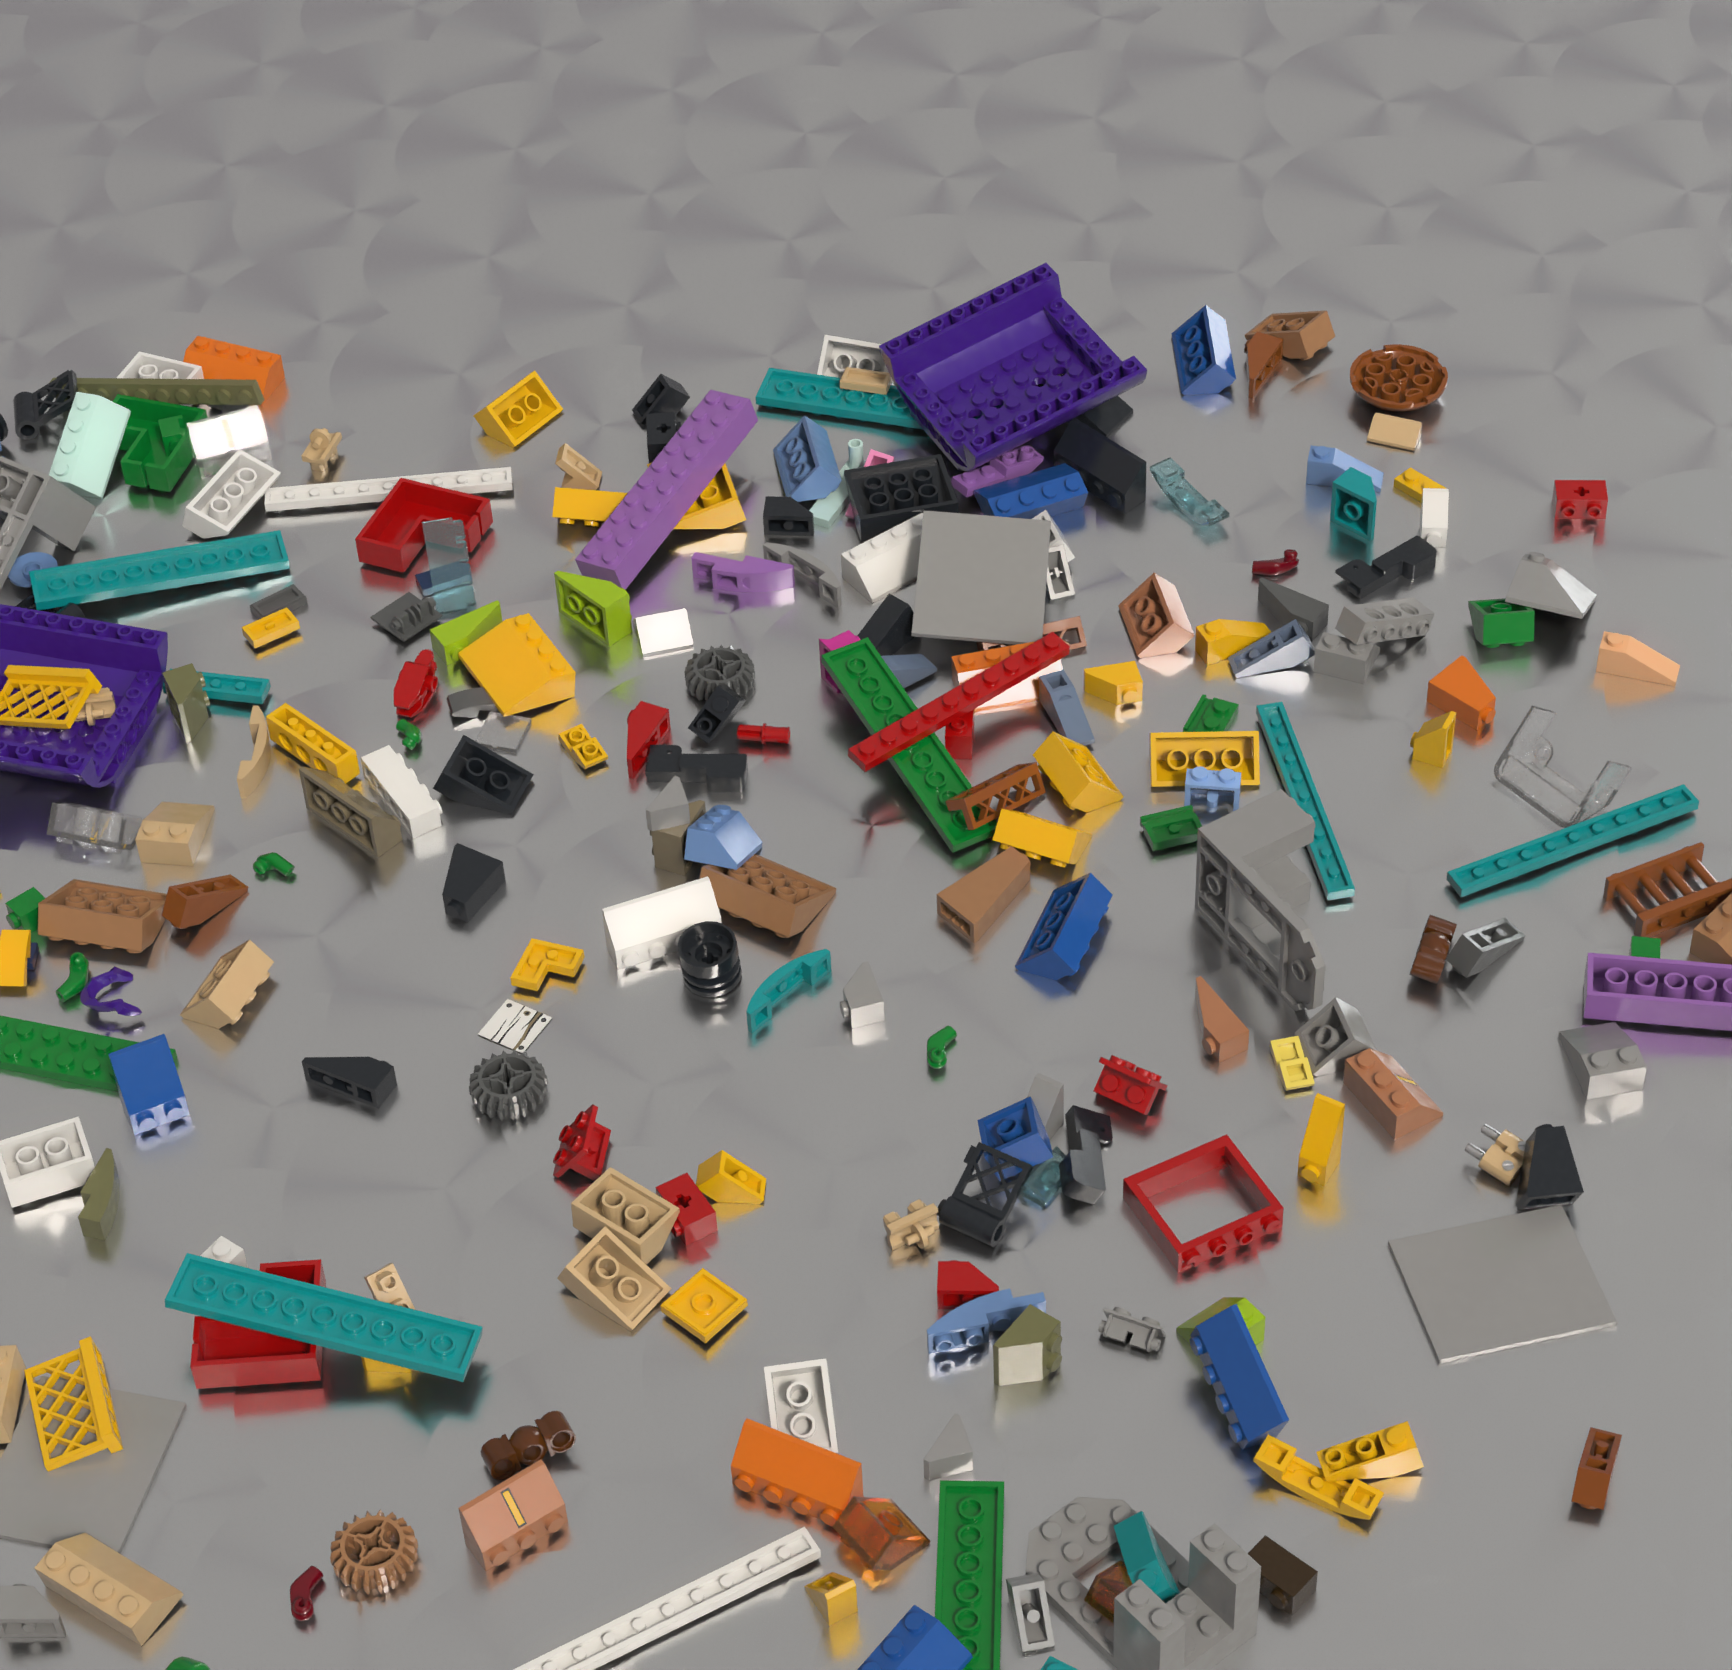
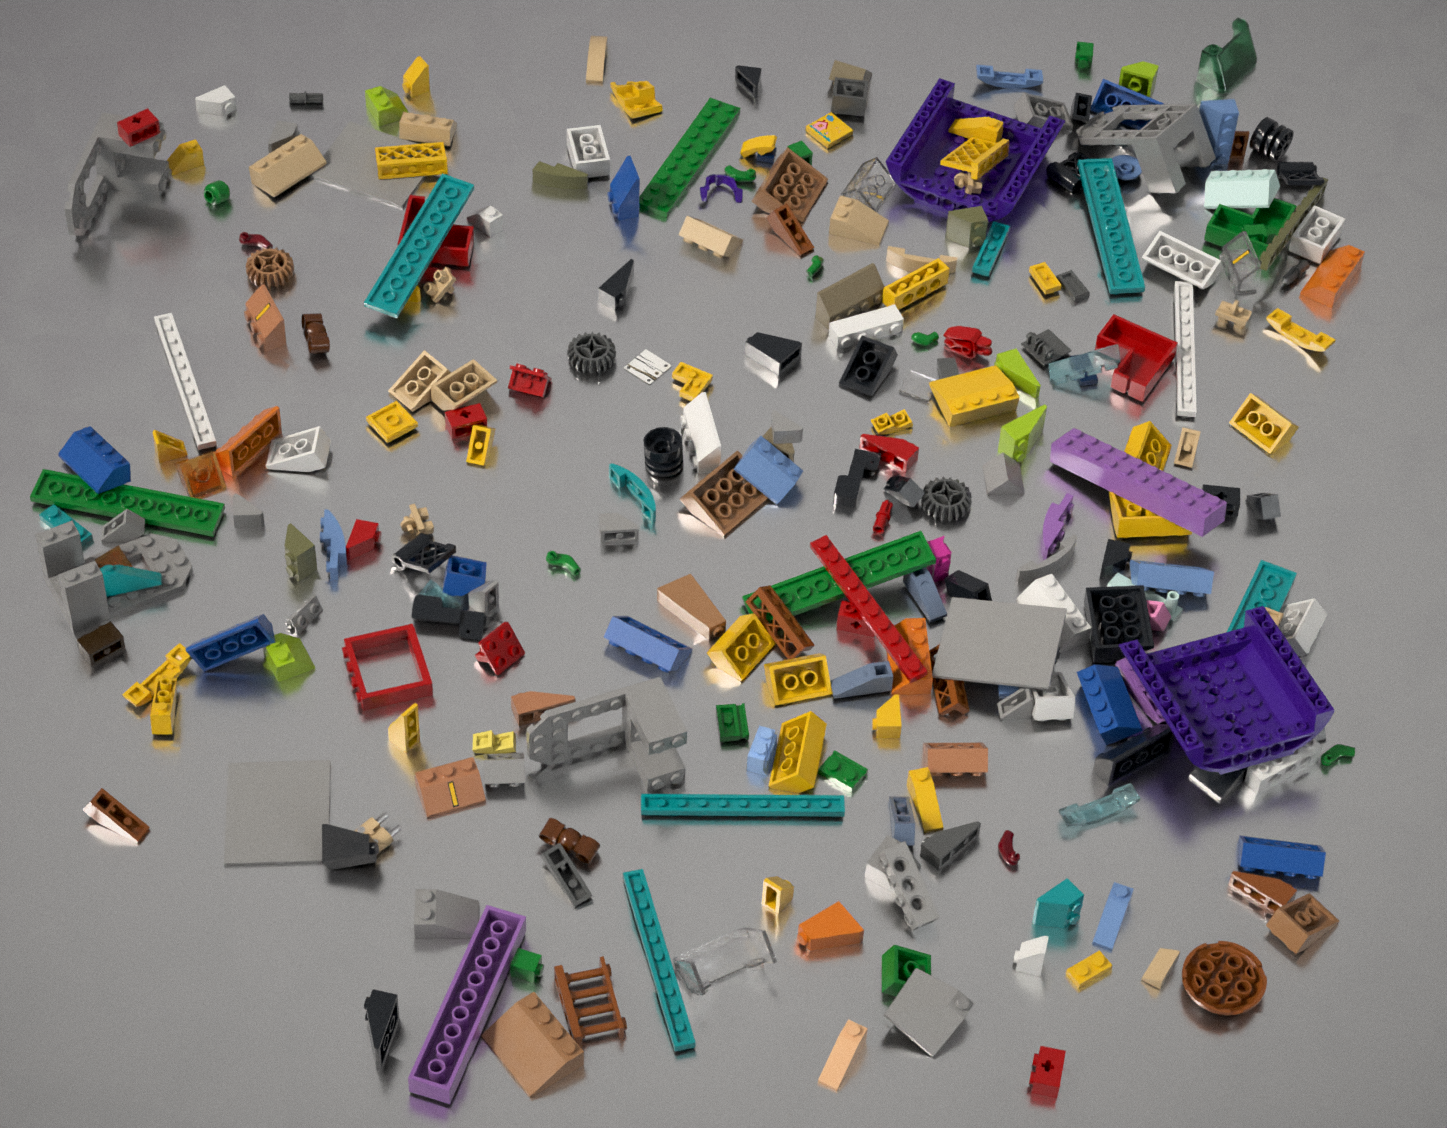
camera: 95 degrees right, 5 degrees up
black piece [1335,536,1437,599] -> none
none -> yellow slope [1266,308,1336,351]

